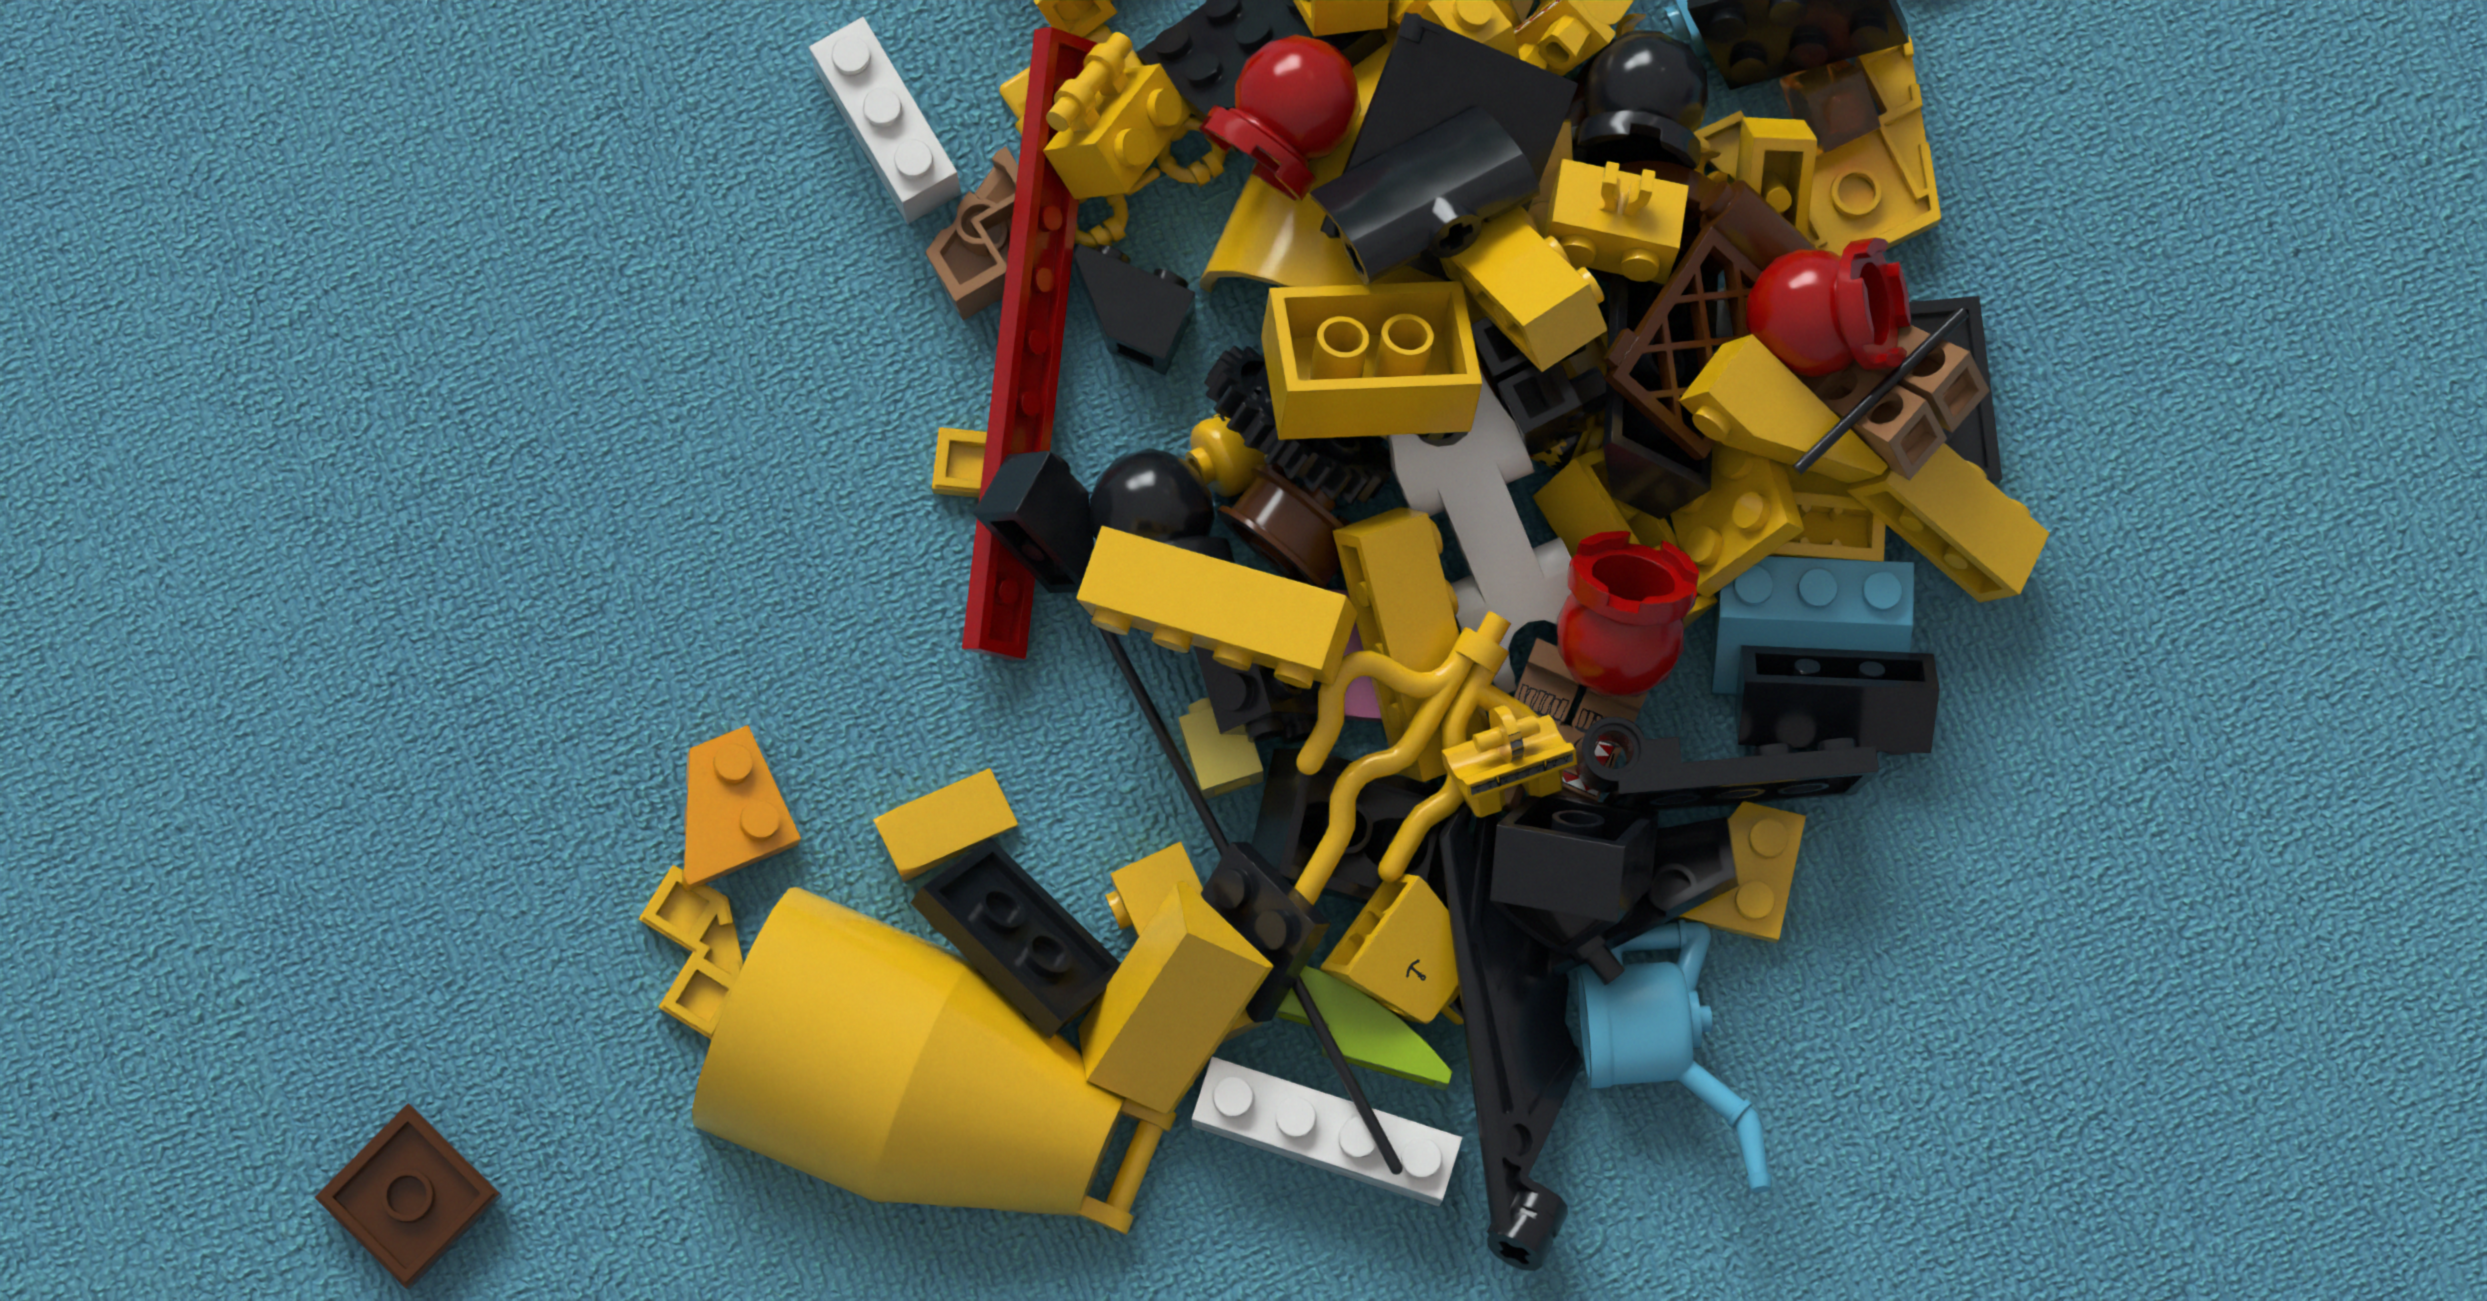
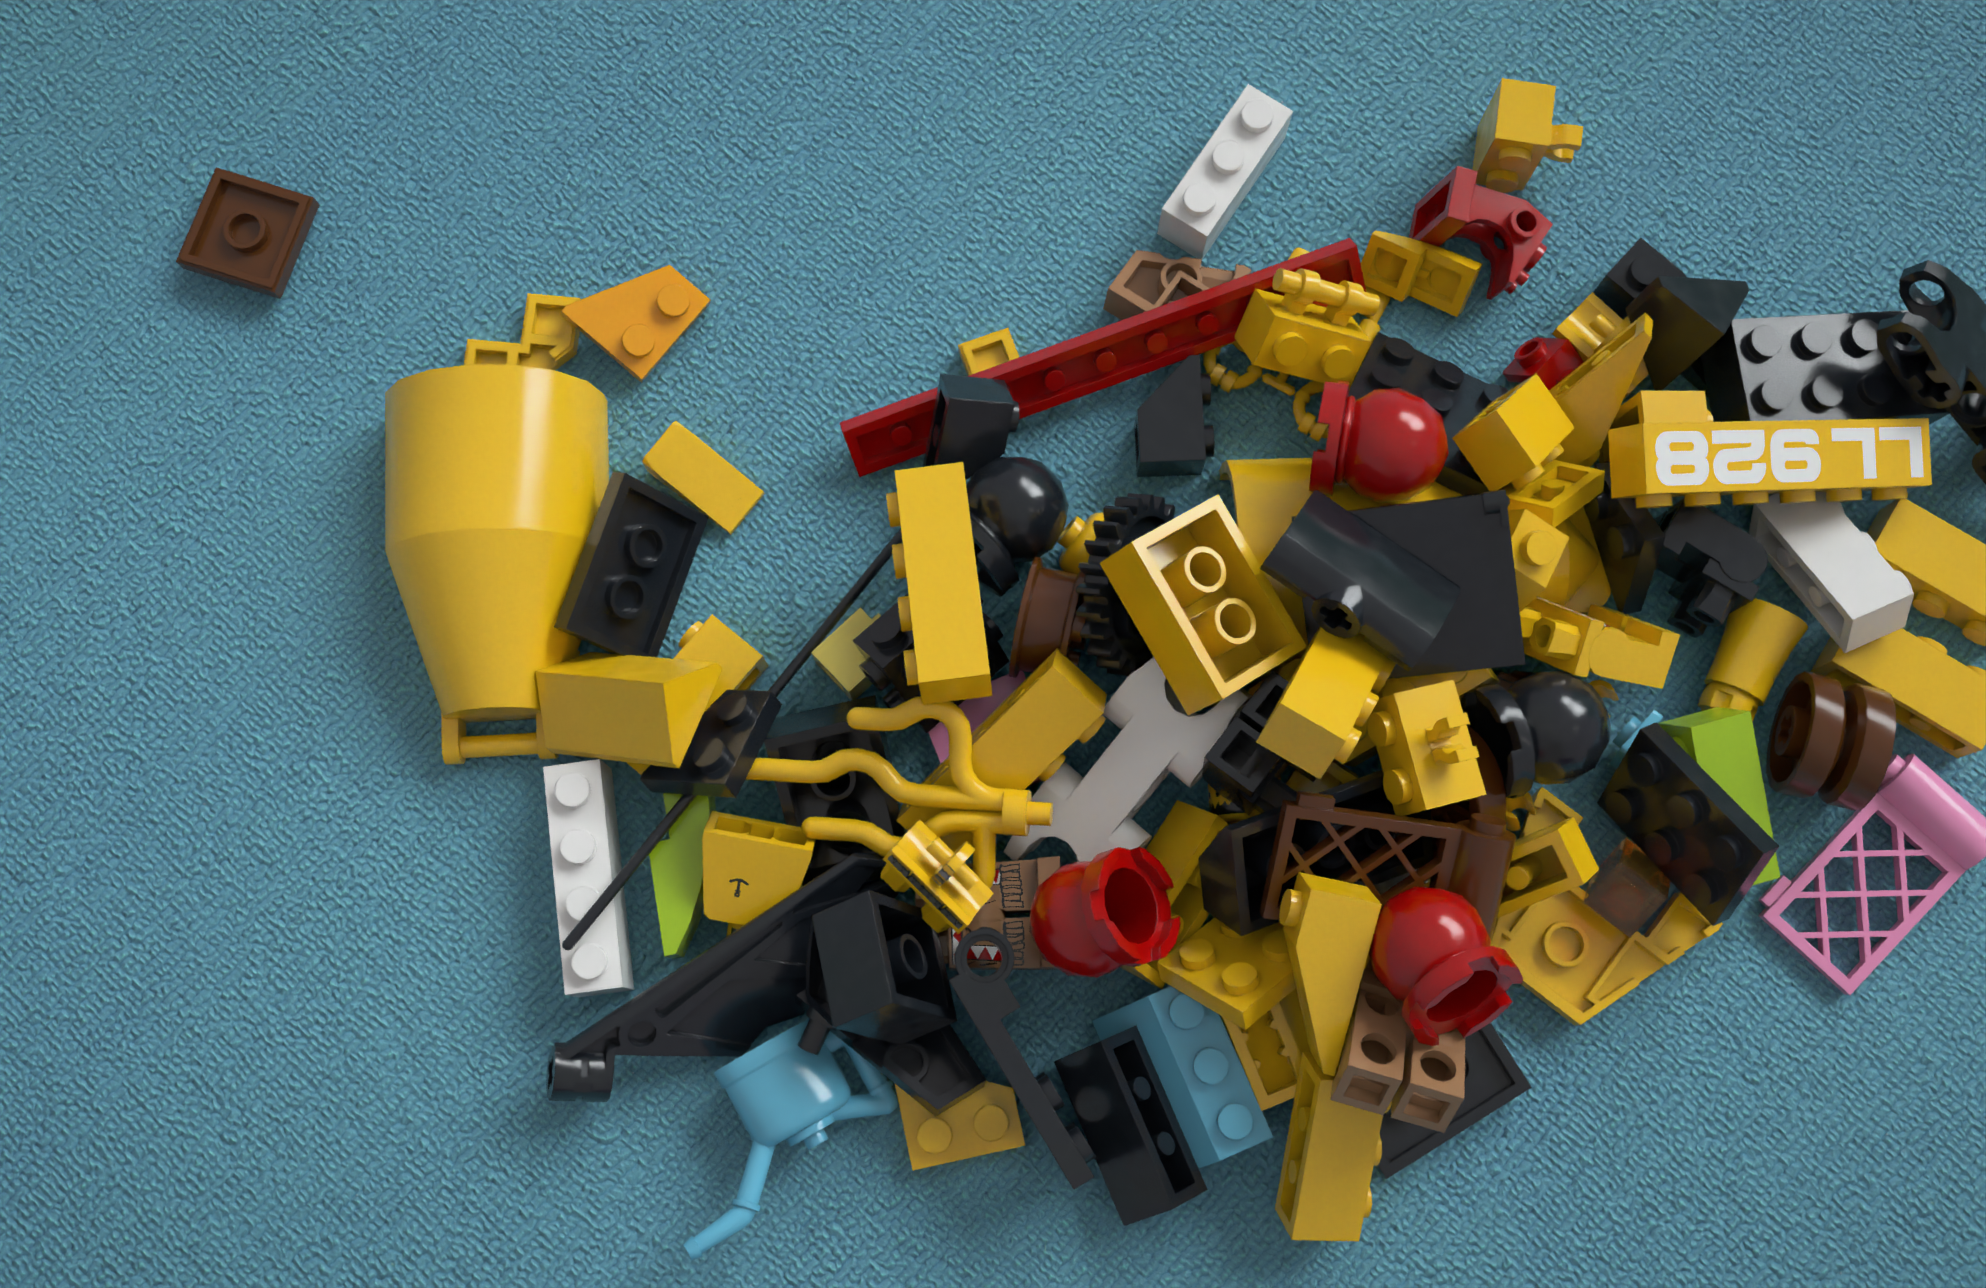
camera: 65 degrees right, 0 degrees up
black axle [1792,307,1969,476] -> none

